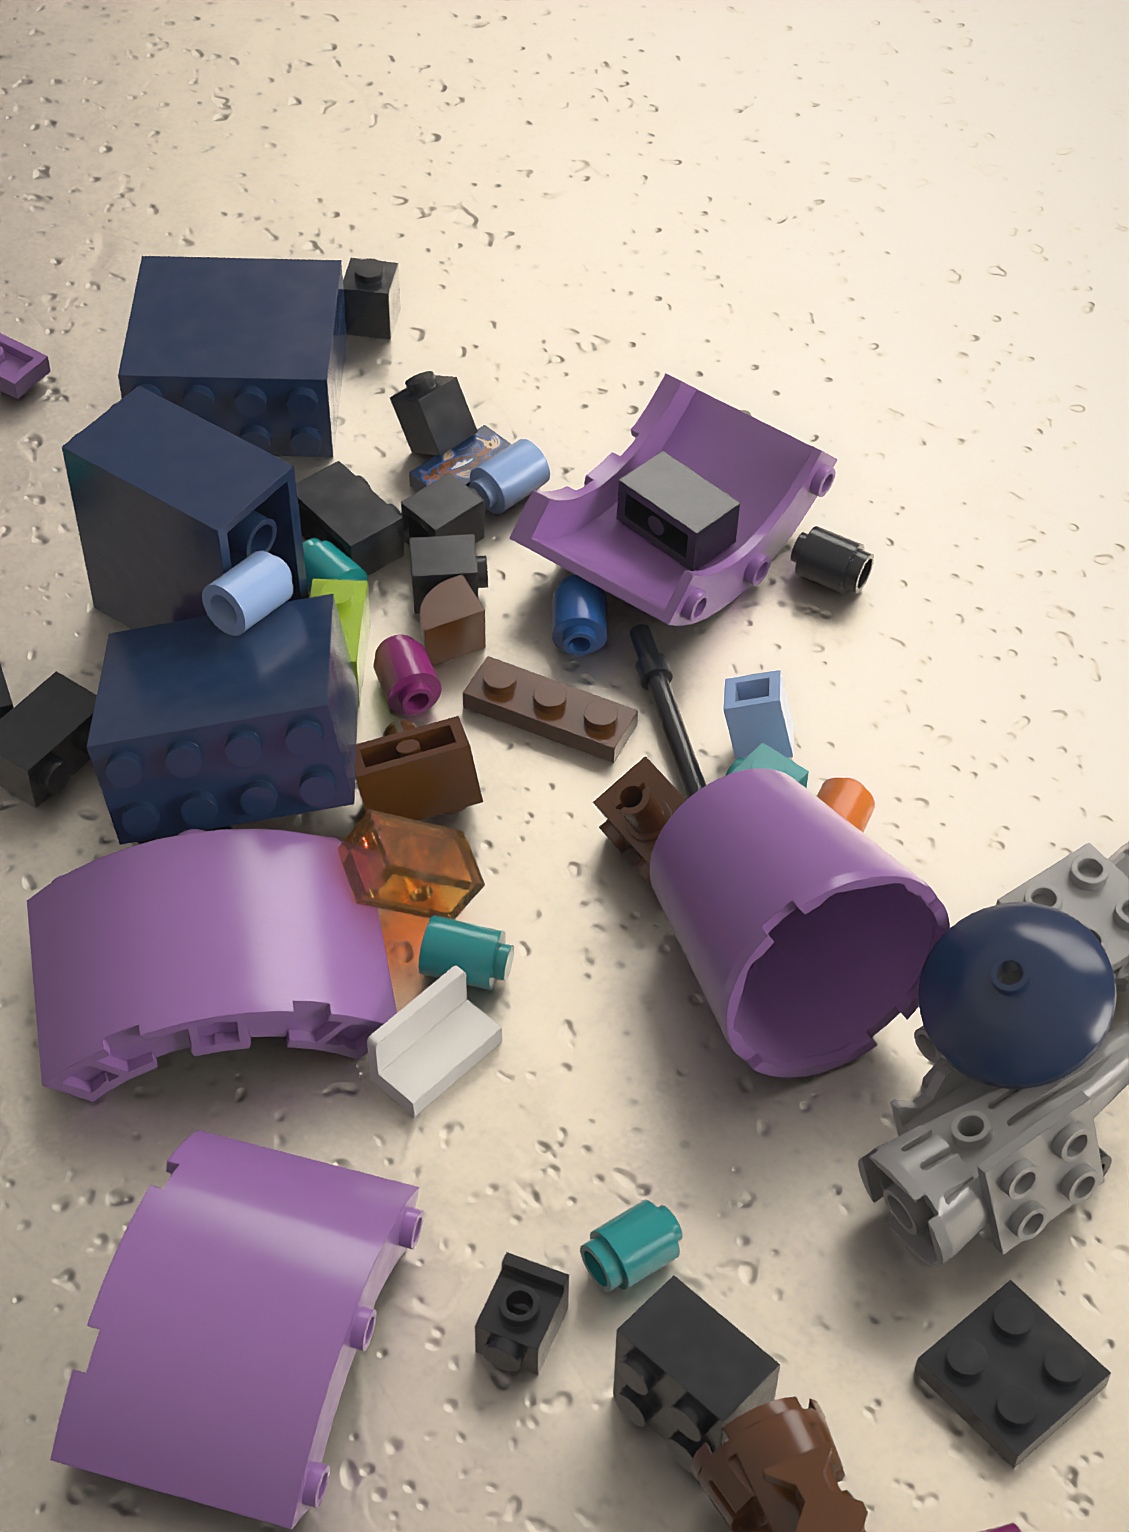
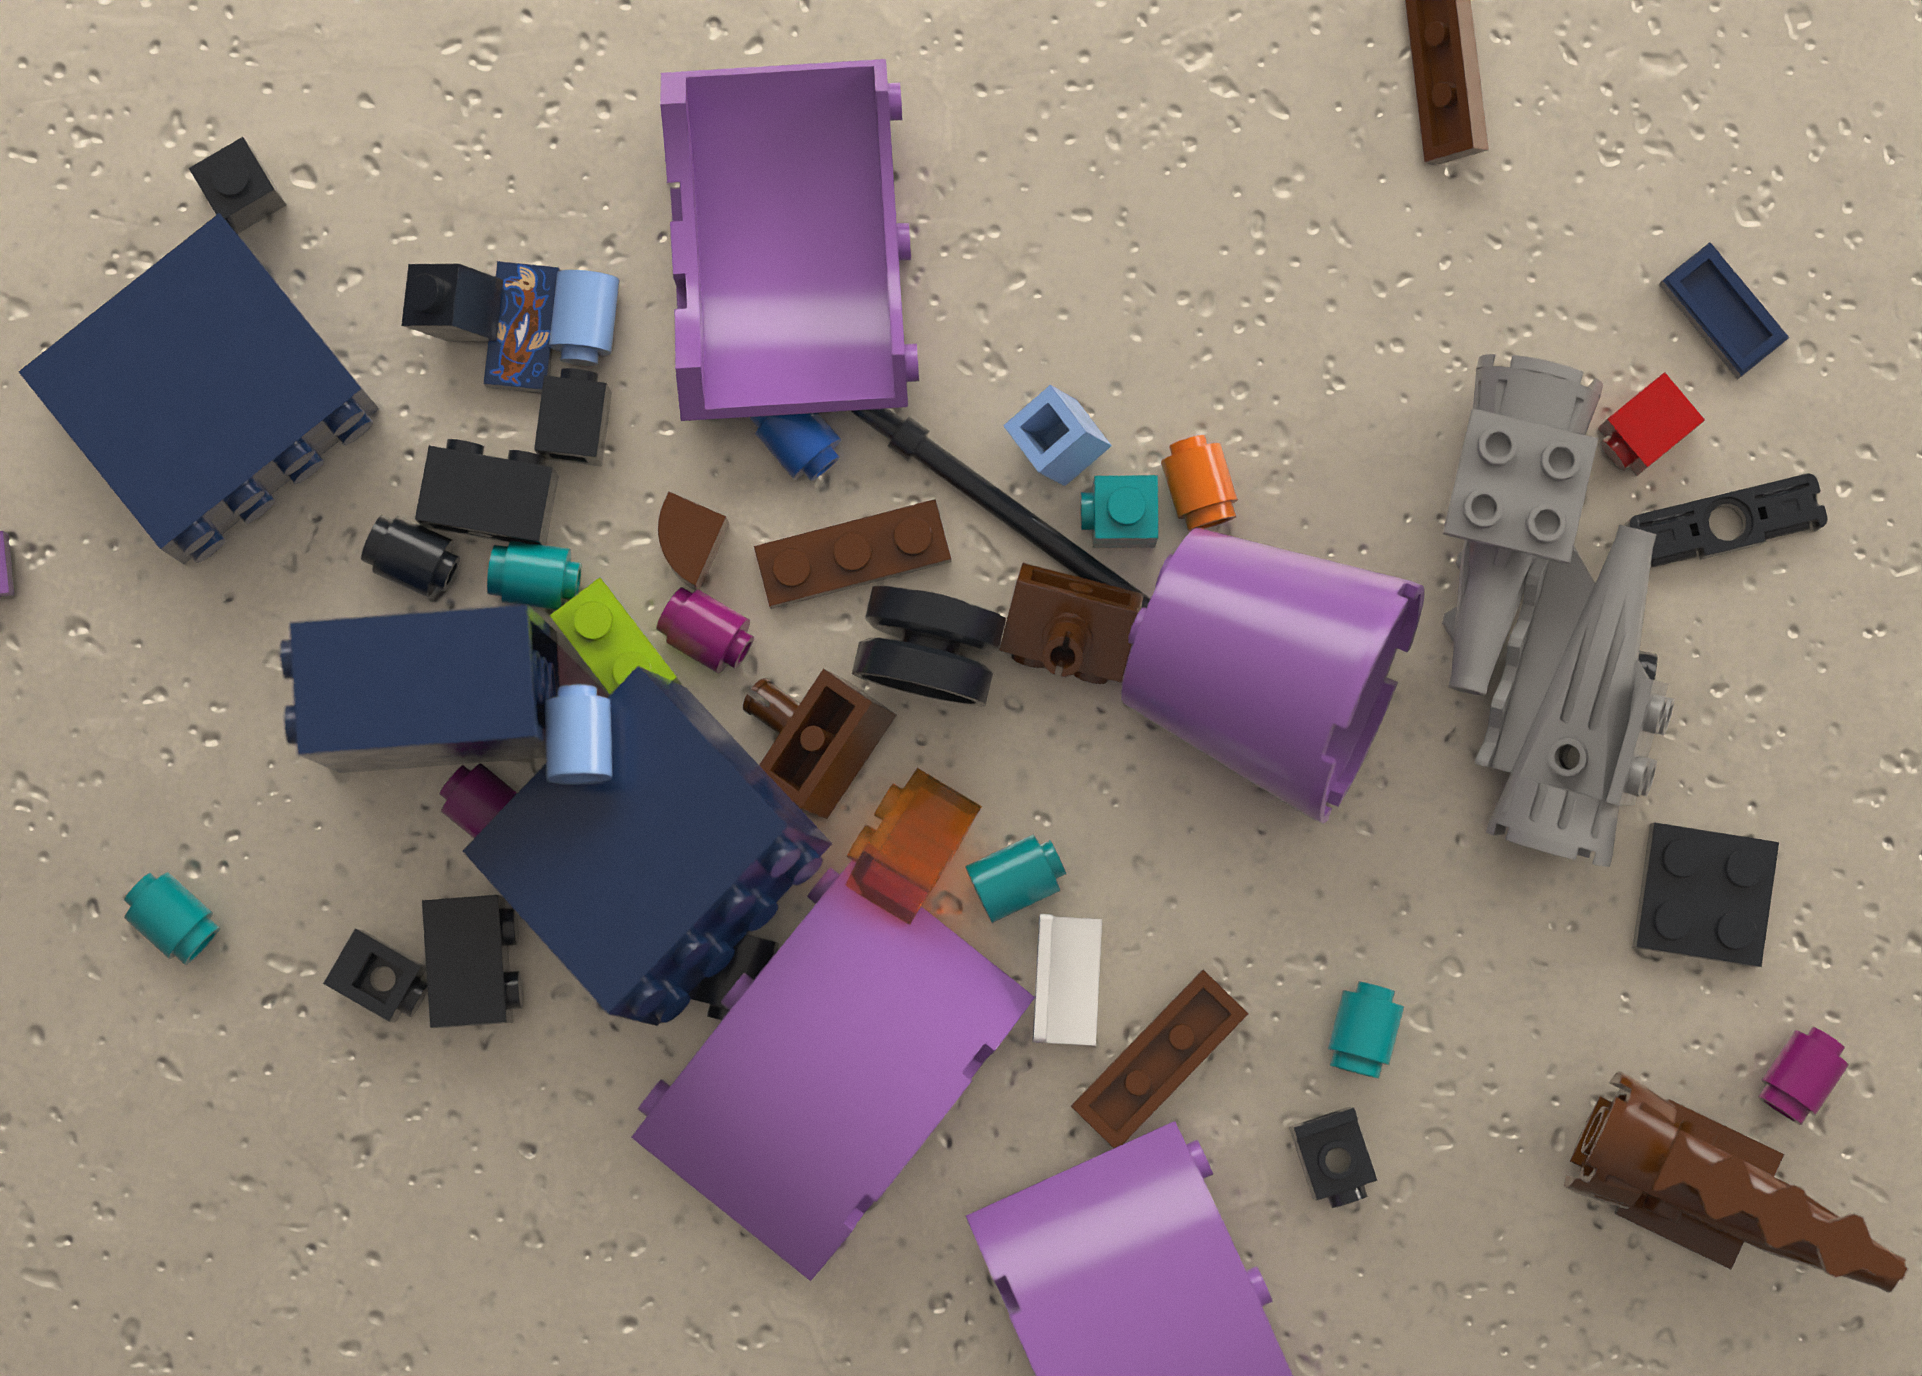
camera: 40 degrees left, 35 degrees up
black brick [410,534,488,614] -> none
black brick [613,1275,780,1472] -> none
black brick [616,451,740,571] -> none
black brick [791,526,875,594] -> none
dark blue dish [918,902,1116,1089] -> none
none -> black wheel [852,586,1006,707]
none -> reddish brown plate [1071,970,1249,1148]

